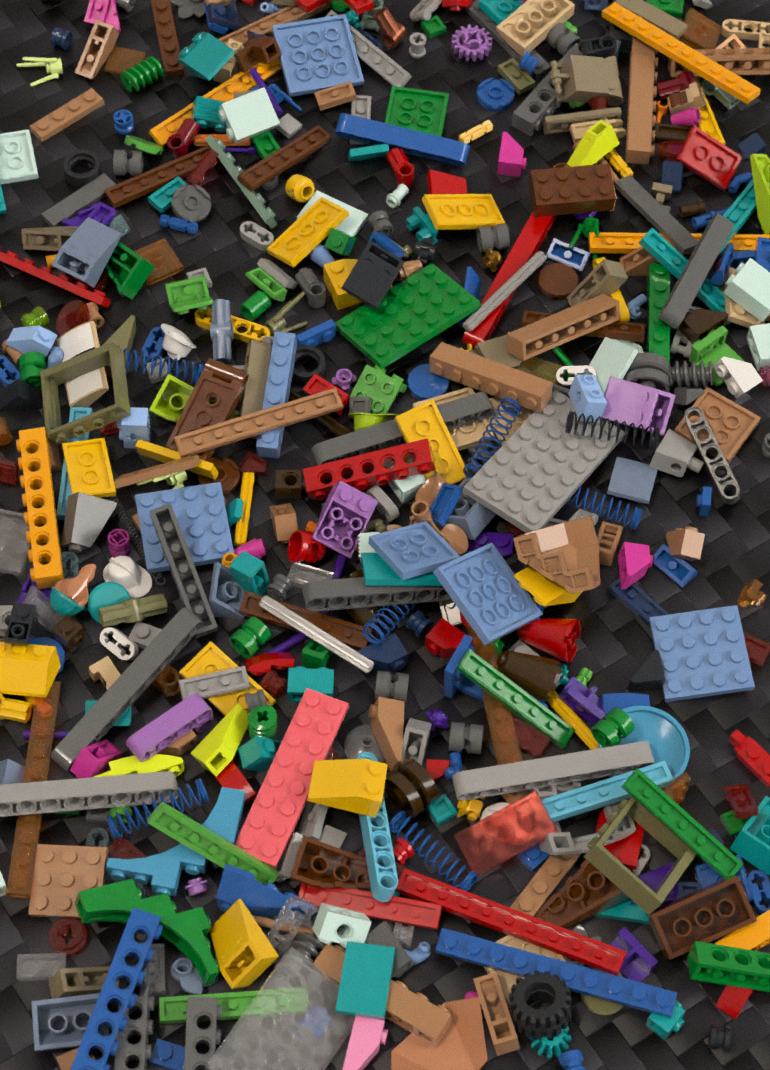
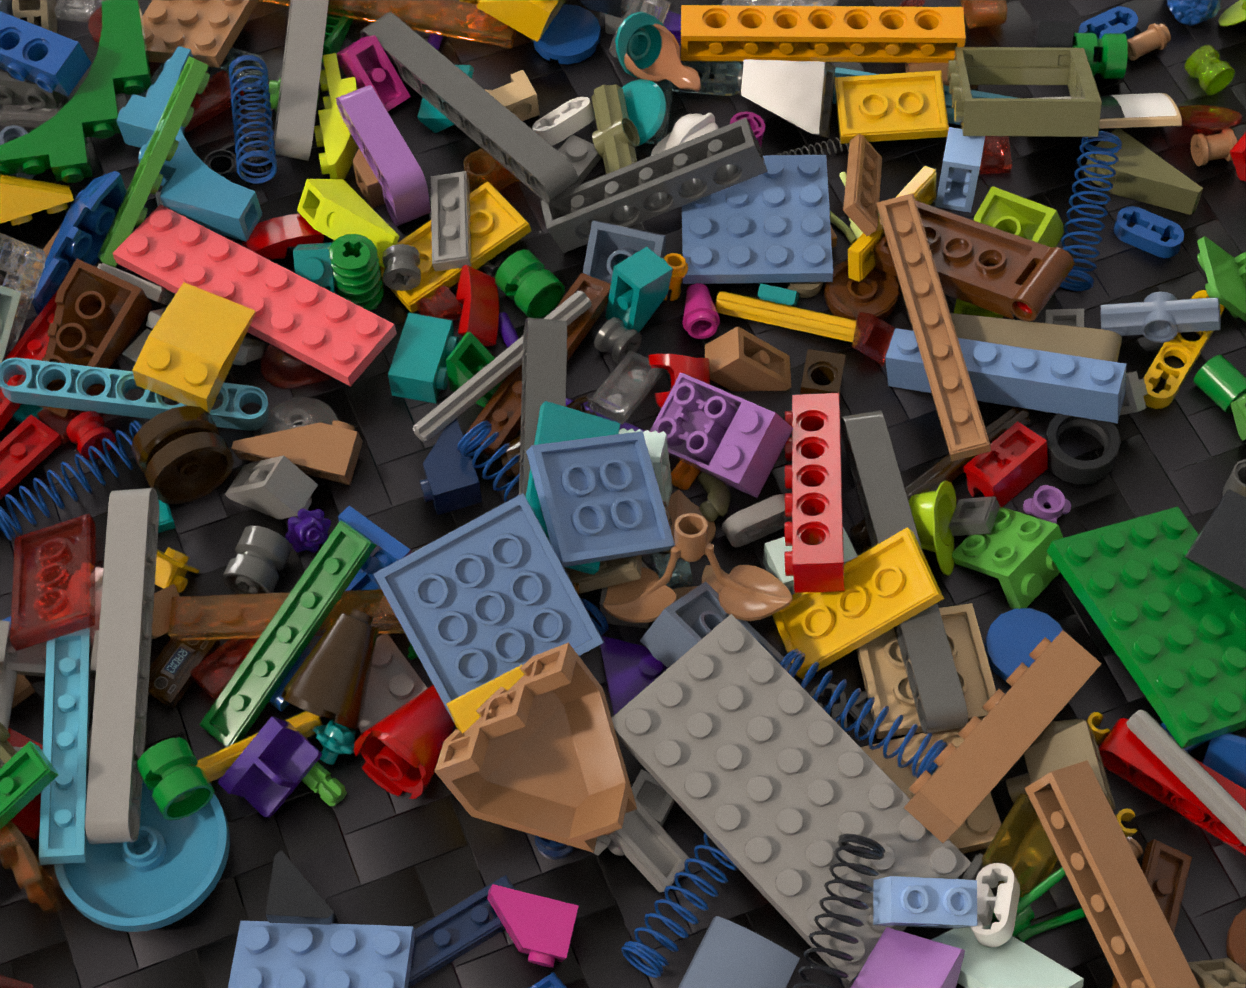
camera: 105 degrees right, 0 degrees up
light blue slope [6,325,57,358] -> none
medium blue arm [47,347,64,368] -> none
dark brown brick [51,614,85,654] -> none
light grey tile [146,358,171,384] -> none
white piece [161,324,197,361] -> none
medium lavender plate [185,877,208,896] -> none
olive plant [265,292,308,336] -> none
blue plate [296,319,336,347] -> none
dark grey wheel [375,670,409,703] -> none
red tile [426,759,450,782] -> none
blue tile [430,483,463,527] -> none
blue arm [445,752,462,780] -> none
medium nougat slope [598,521,623,566] -> none
blue slope [601,693,650,717] -> none

